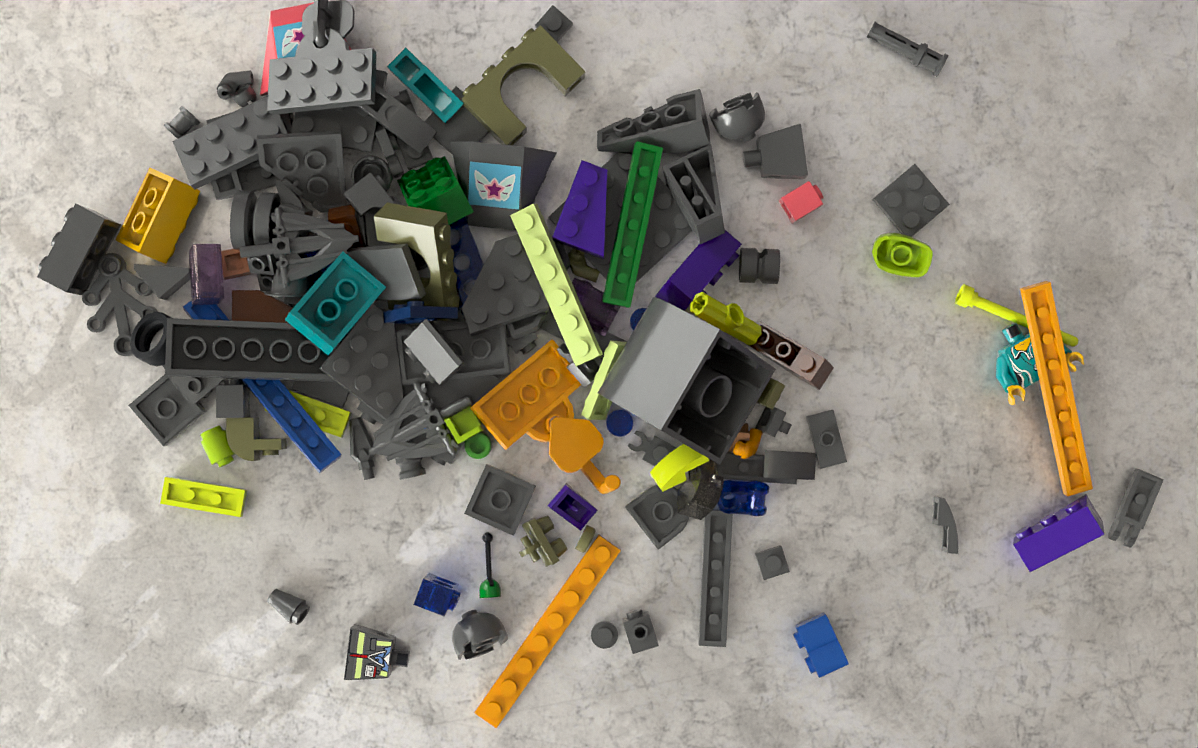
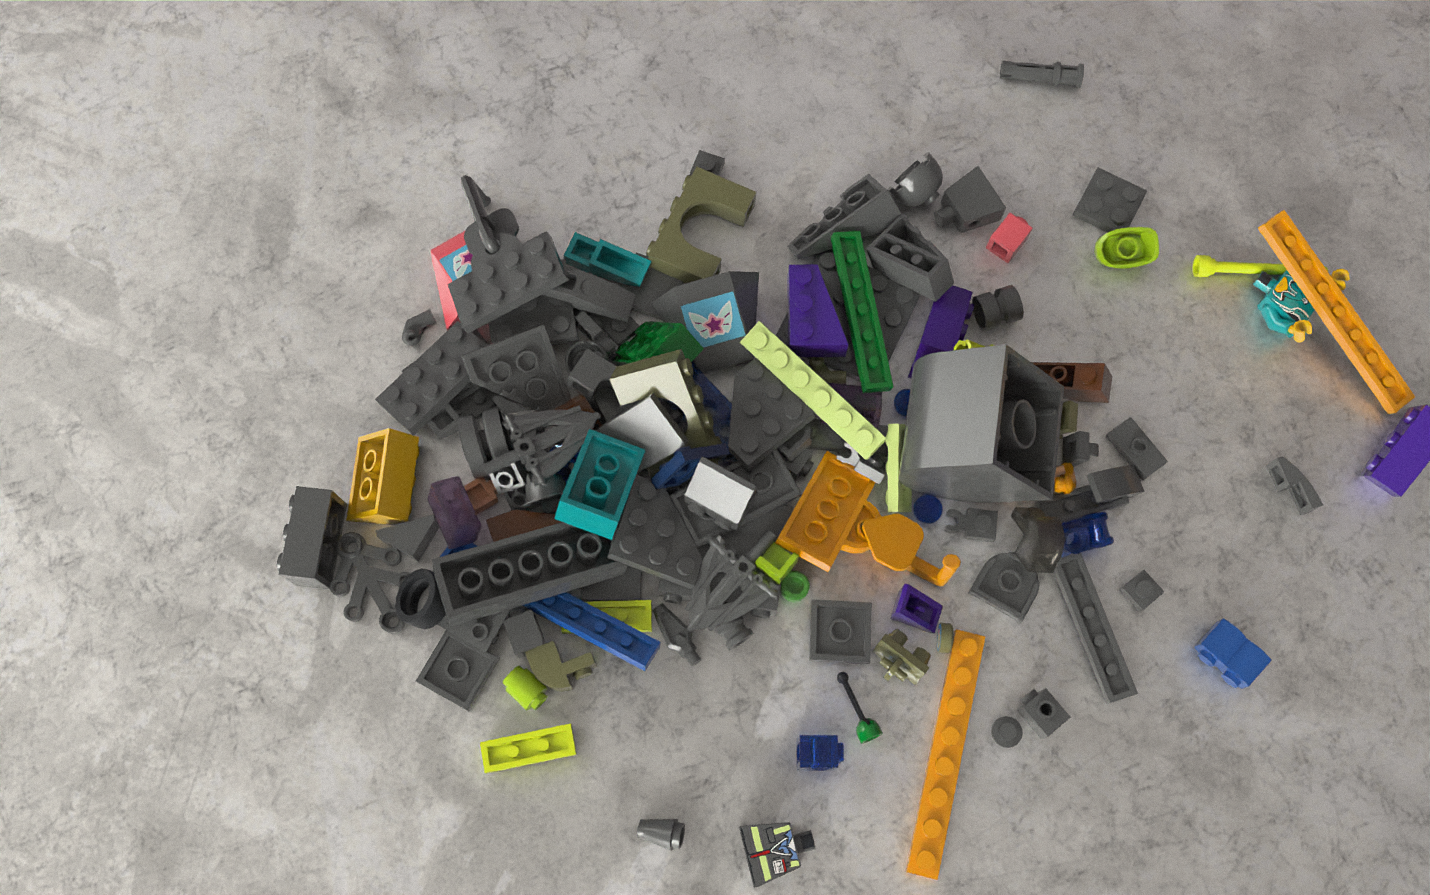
camera: 20 degrees left, 15 degrees down
dark grey bush [164,106,200,139] -> none
dark grey hinge [232,84,256,107] -> none
dark grey cylinder [452,610,508,660] -> none
neon yellow slope [650,444,709,492] -> none

